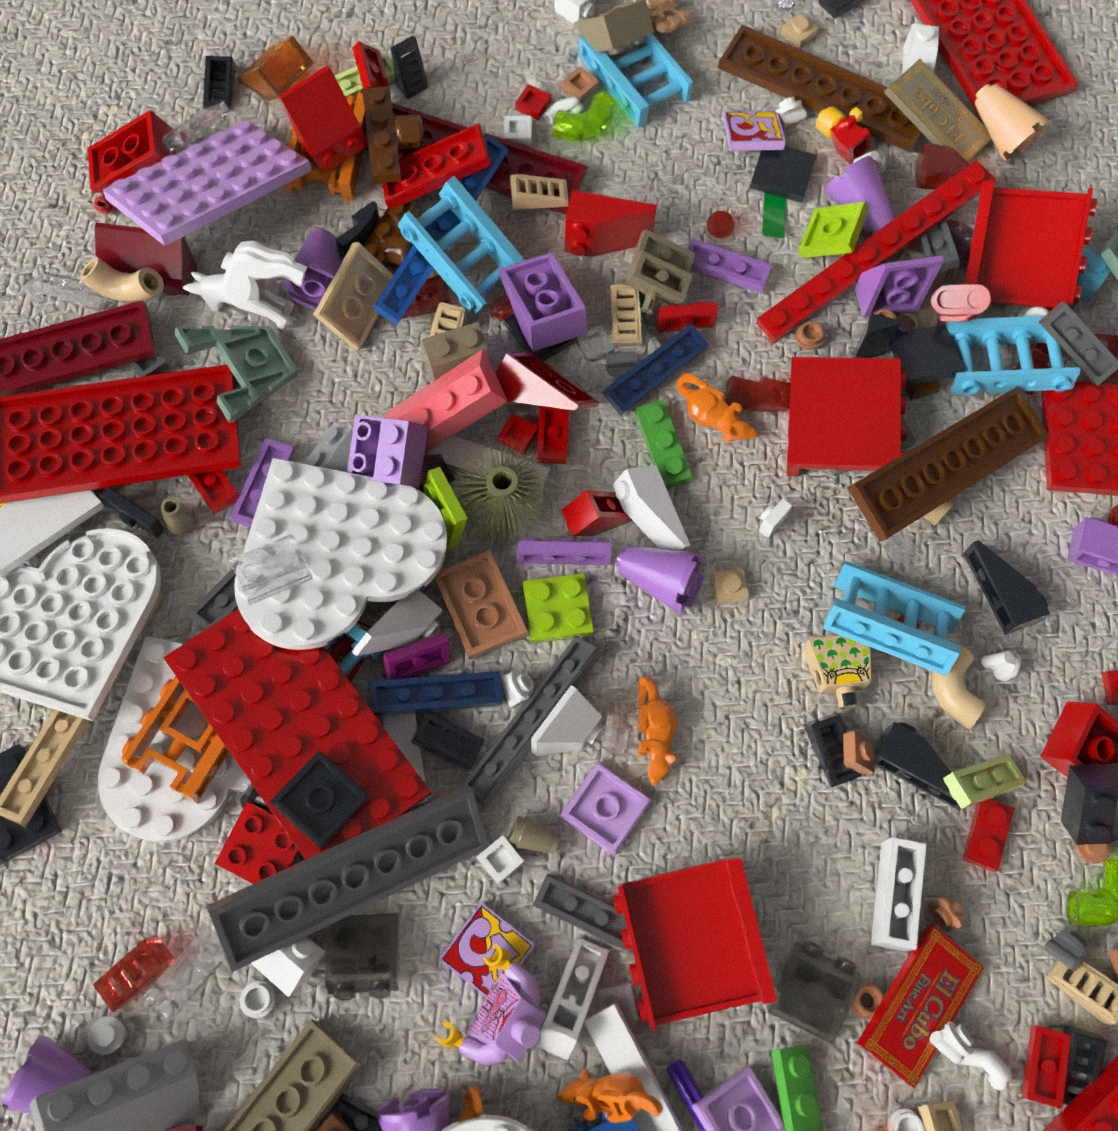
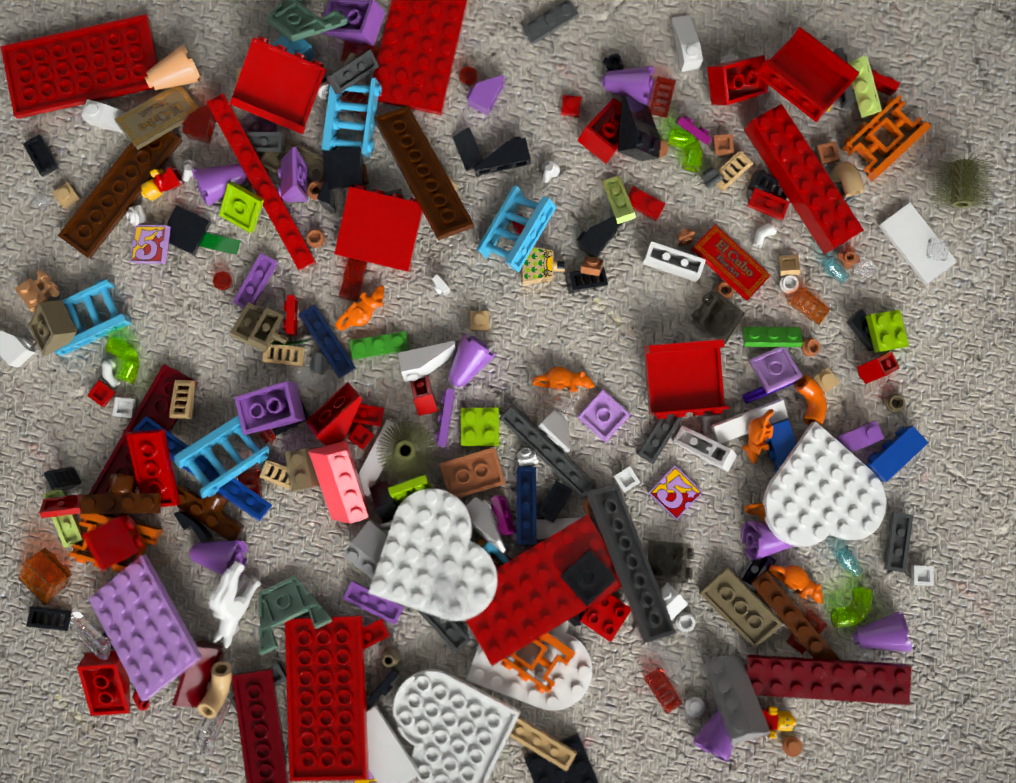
camera: 80 degrees left, 15 degrees up
tan tile [313,242,393,350] -> none
medium lavender slope [347,415,428,488] -> none
lavender torso [435,945,546,1066] -> none
dark tan cone [508,815,560,854] -> none
nougat plate [561,66,599,103] -> none
red slope [564,190,657,257] -> none
white plate [930,1021,974,1063] -> none
bracket [931,284,992,321] -> none
tan cylinder [931,641,987,729] -> none
none -> black slope [452,127,483,171]

